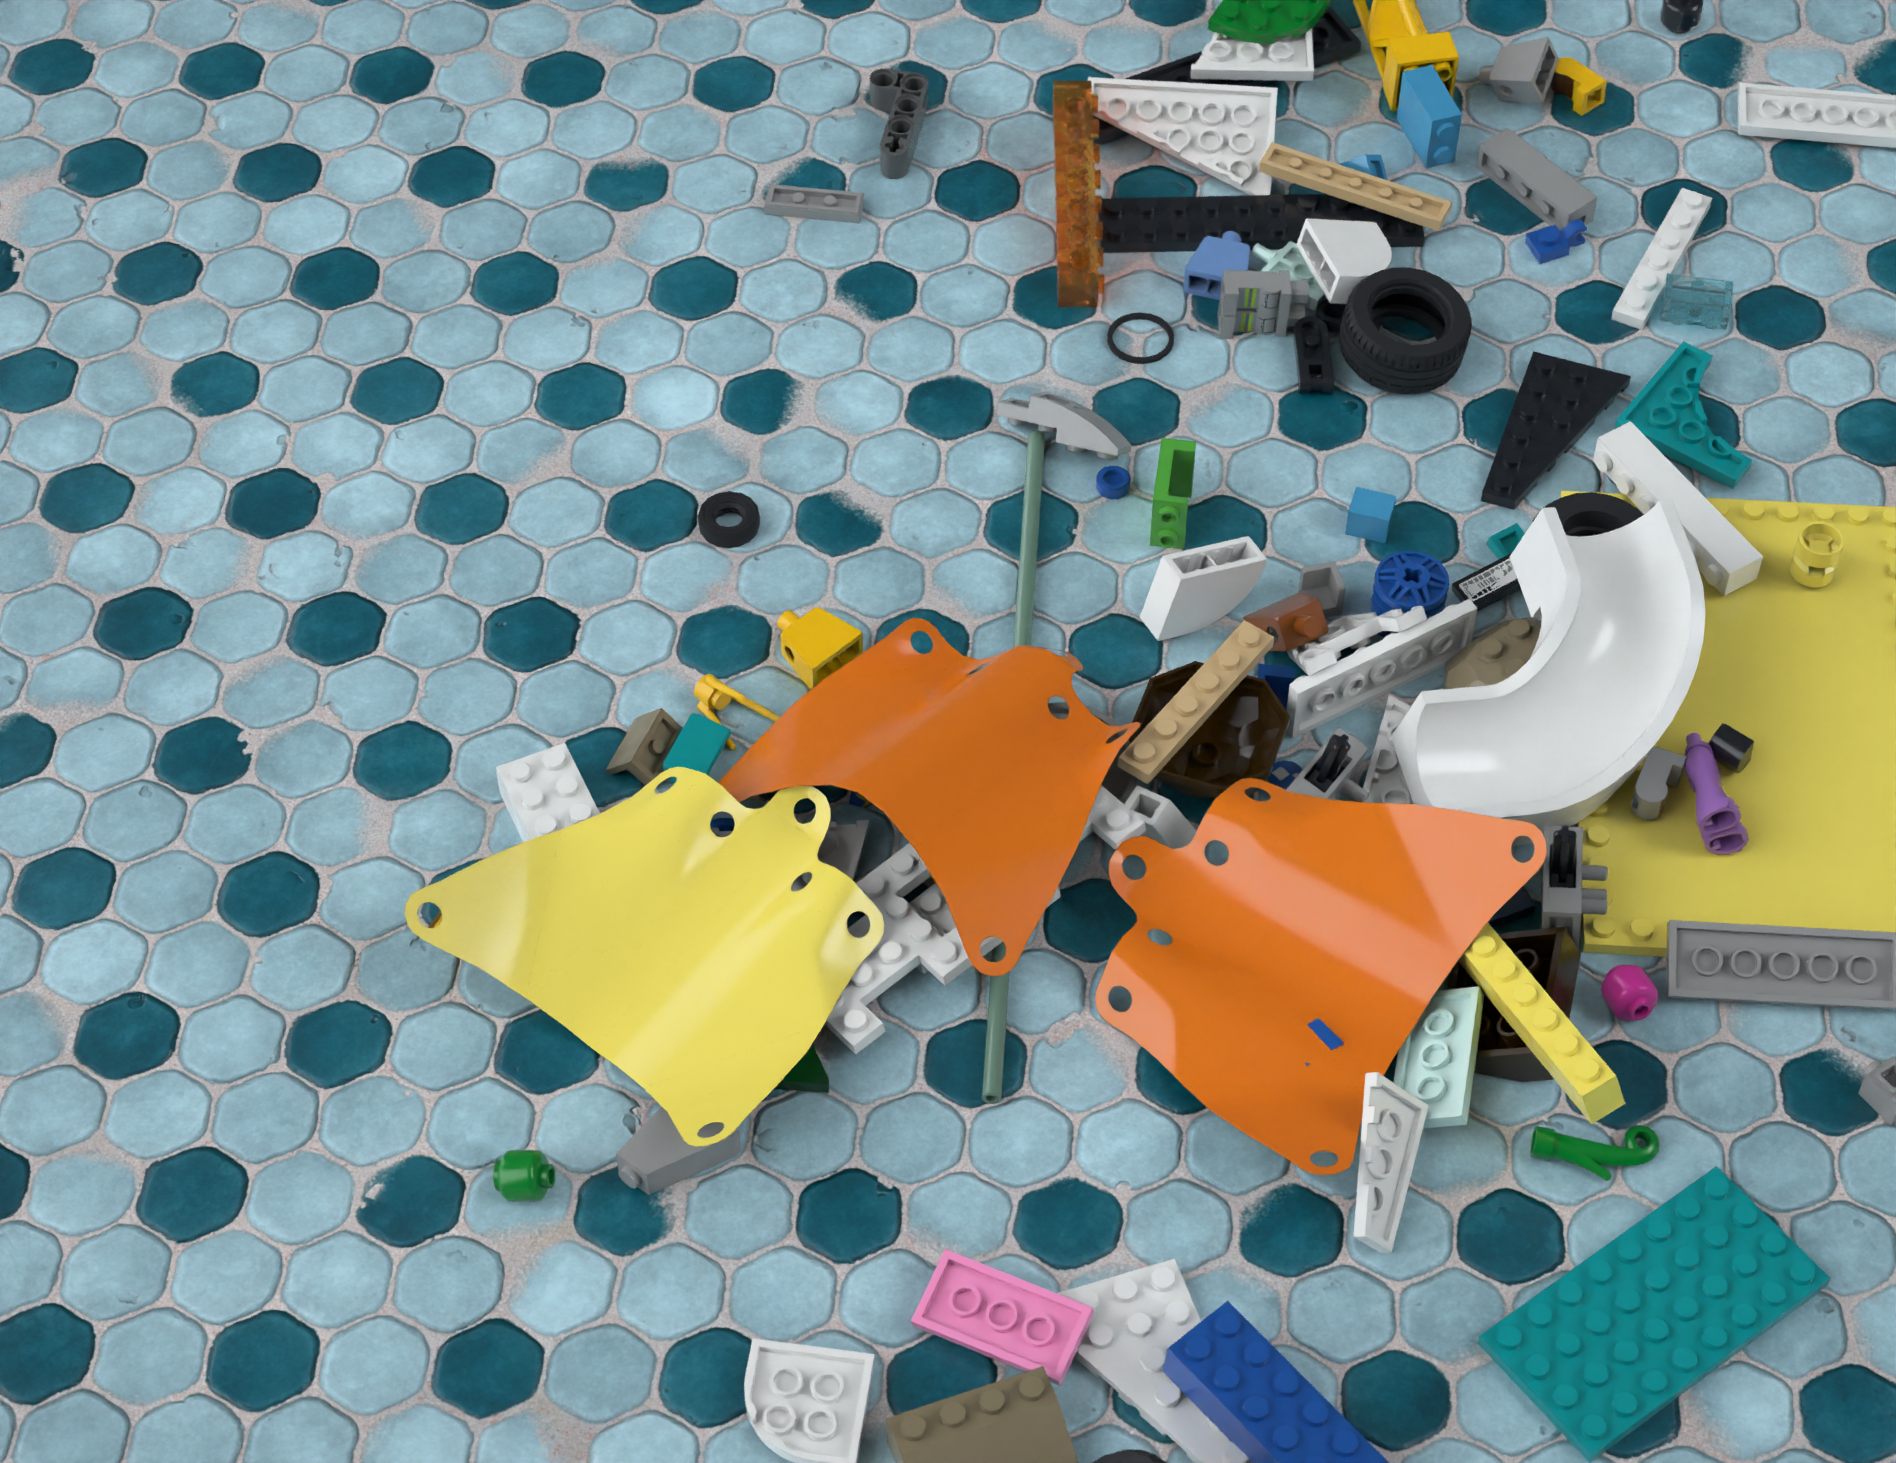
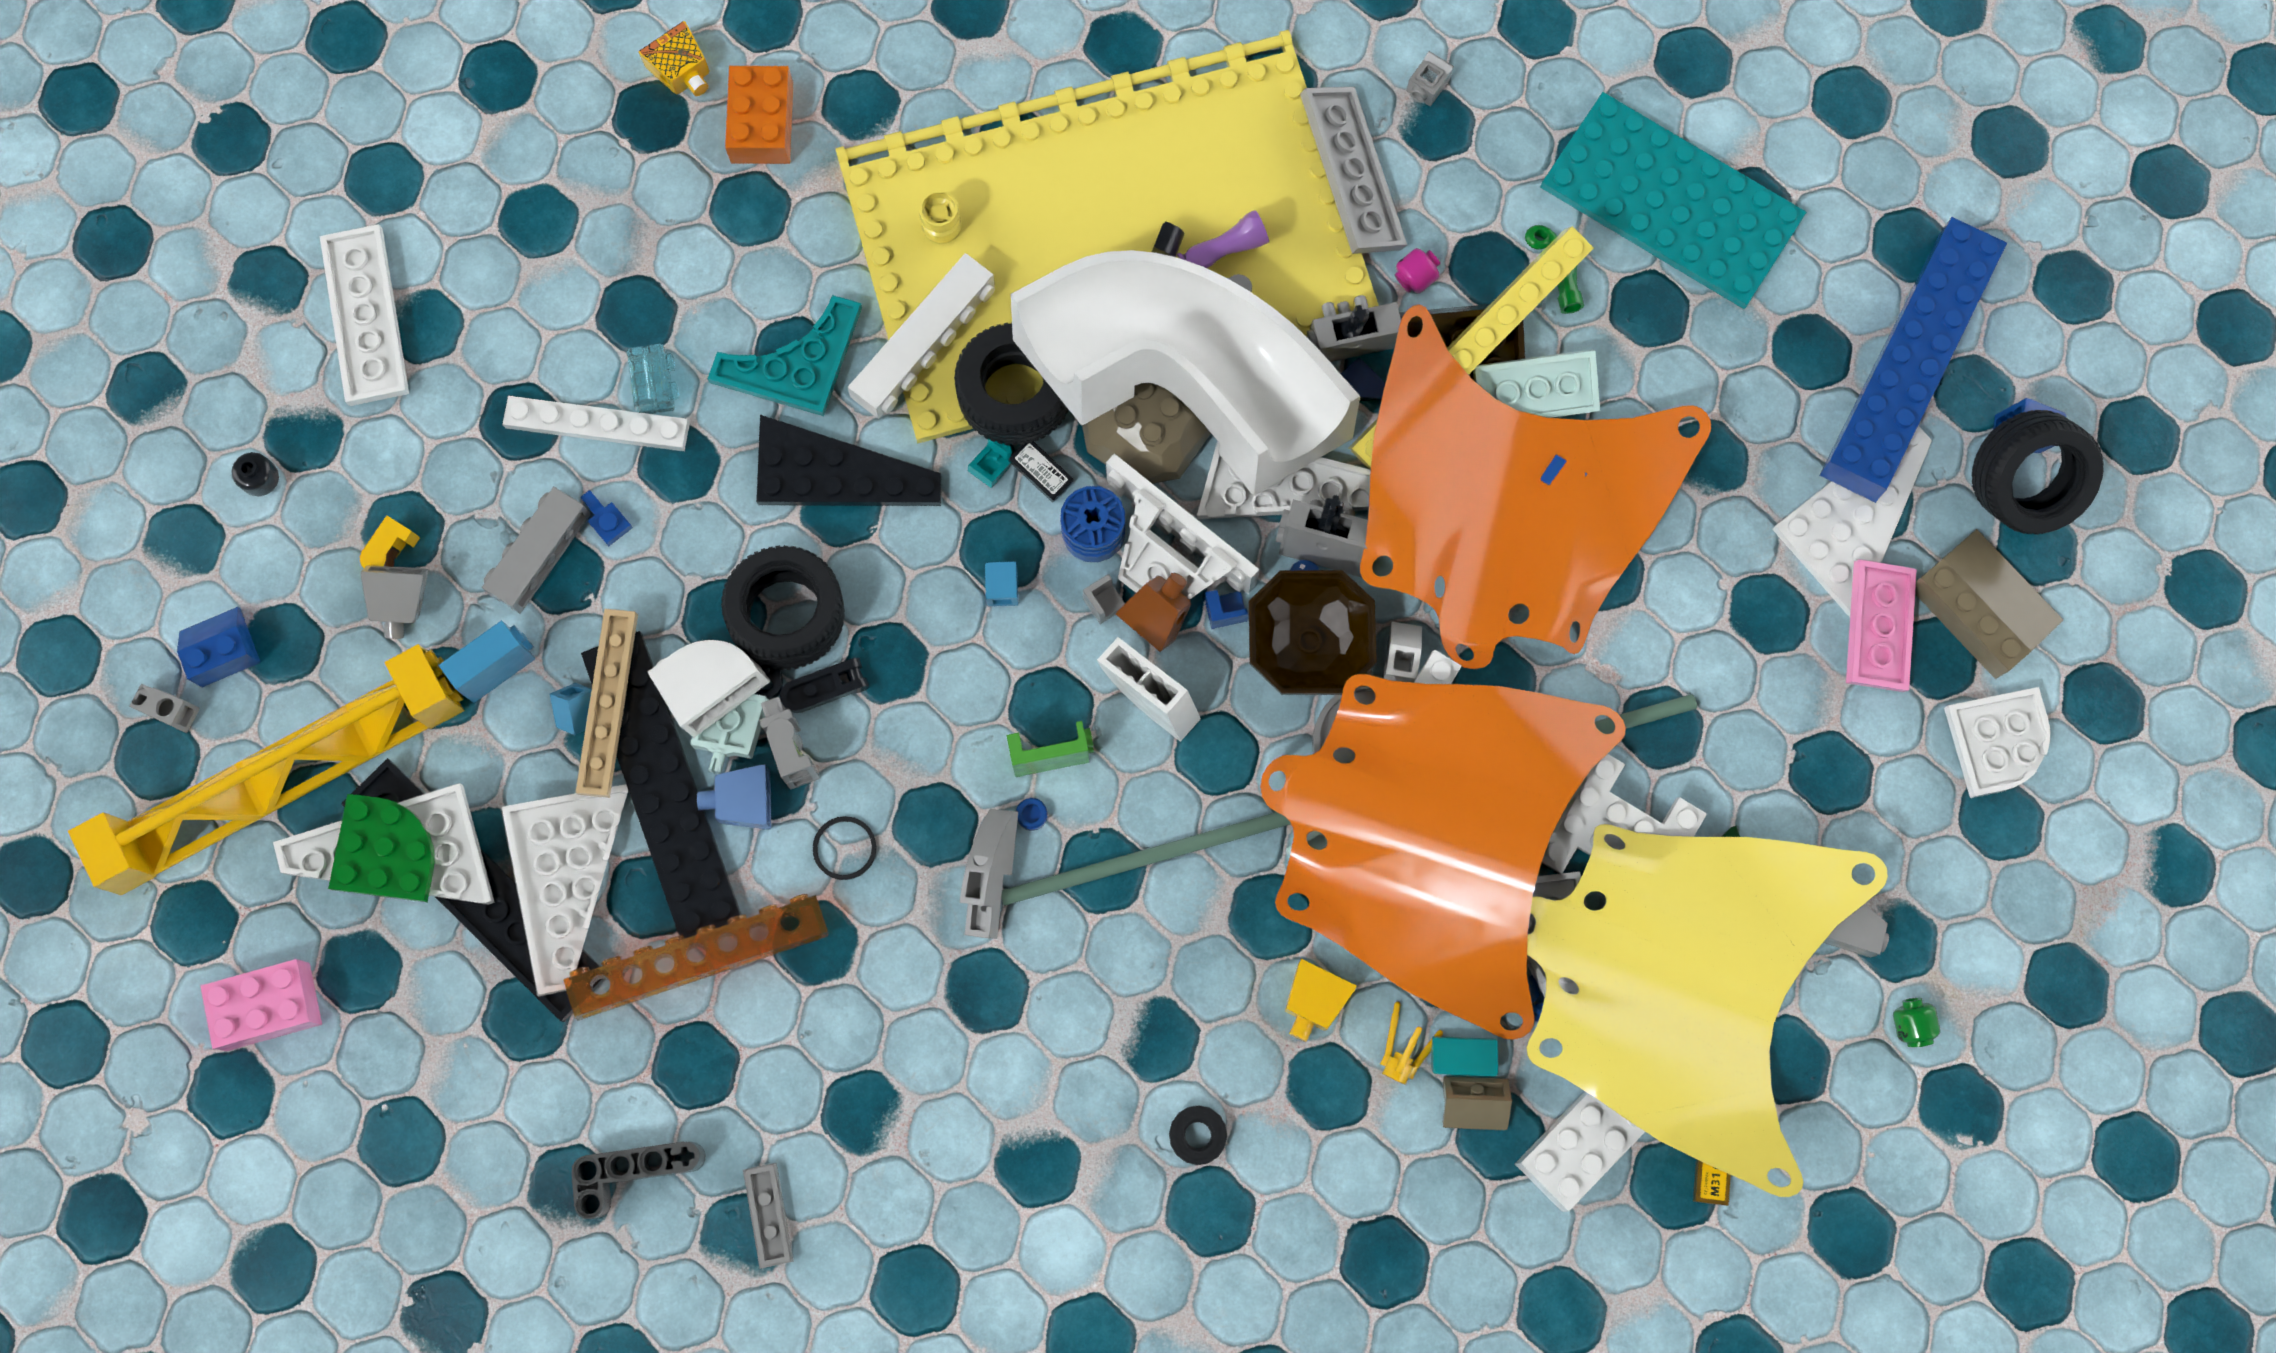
camera: 110 degrees left, 25 degrees up
tan plate [1117,620,1274,784] -> none
white wing [1354,1072,1429,1253] -> none

